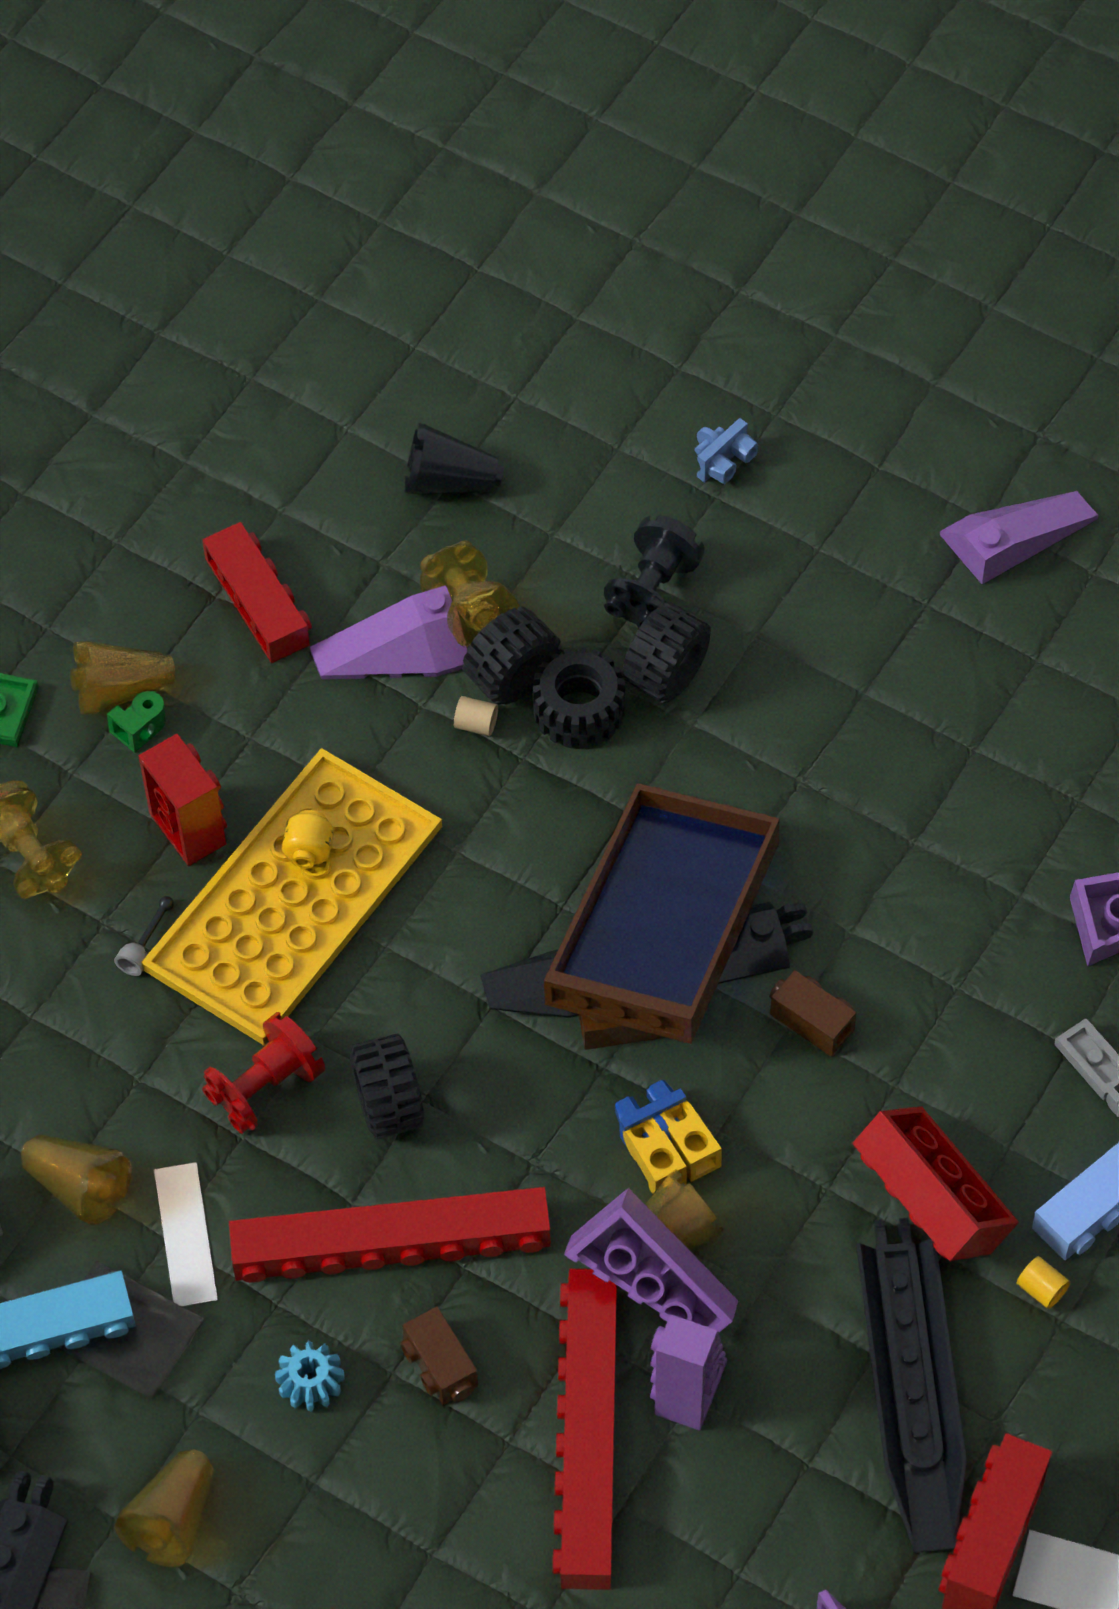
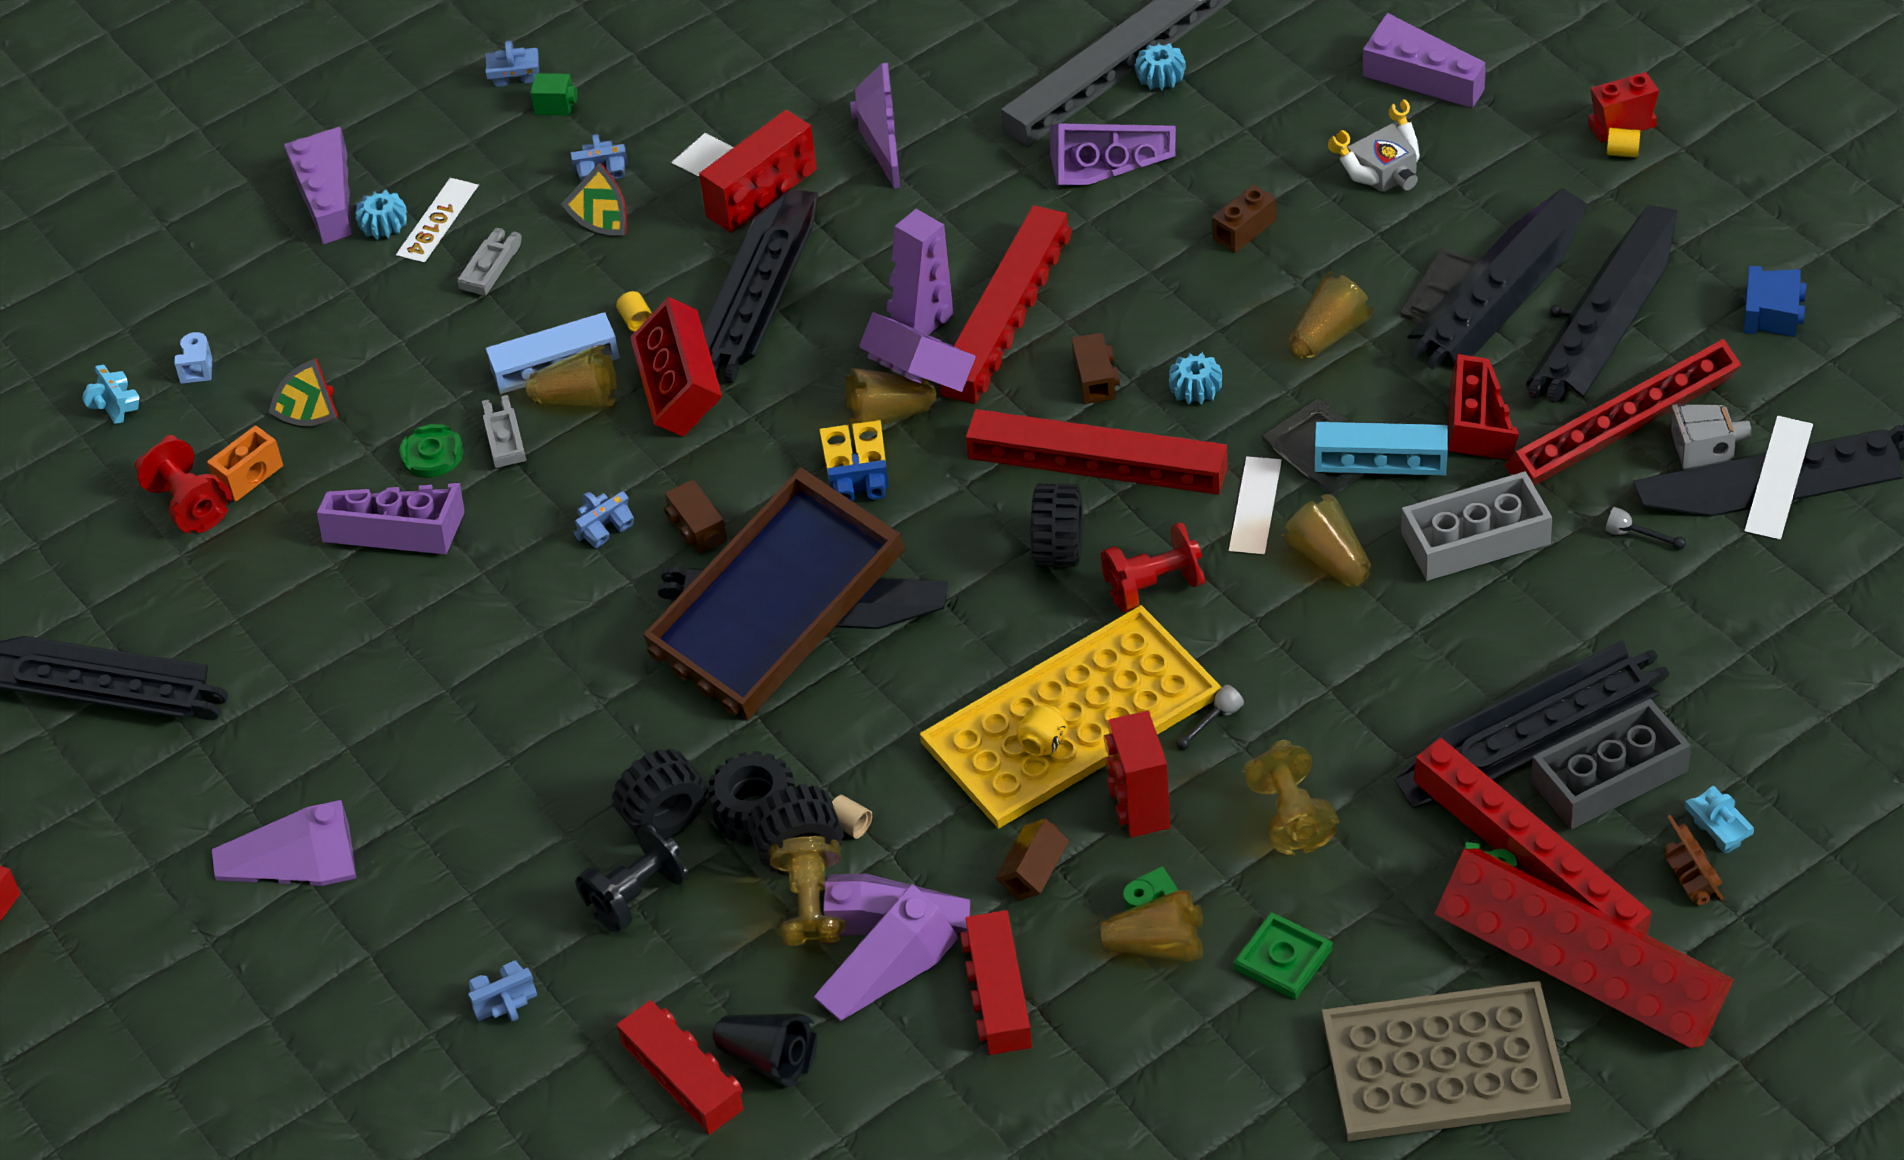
camera: 155 degrees left, 10 degrees down
none -> clear yellow cone [526,345,617,408]
none -> medium blue hips [574,491,634,548]
none -> red brick [616,1000,744,1135]
none -> medium lavender wedge [813,884,959,1021]
none -> reddish brown brick [995,818,1069,901]

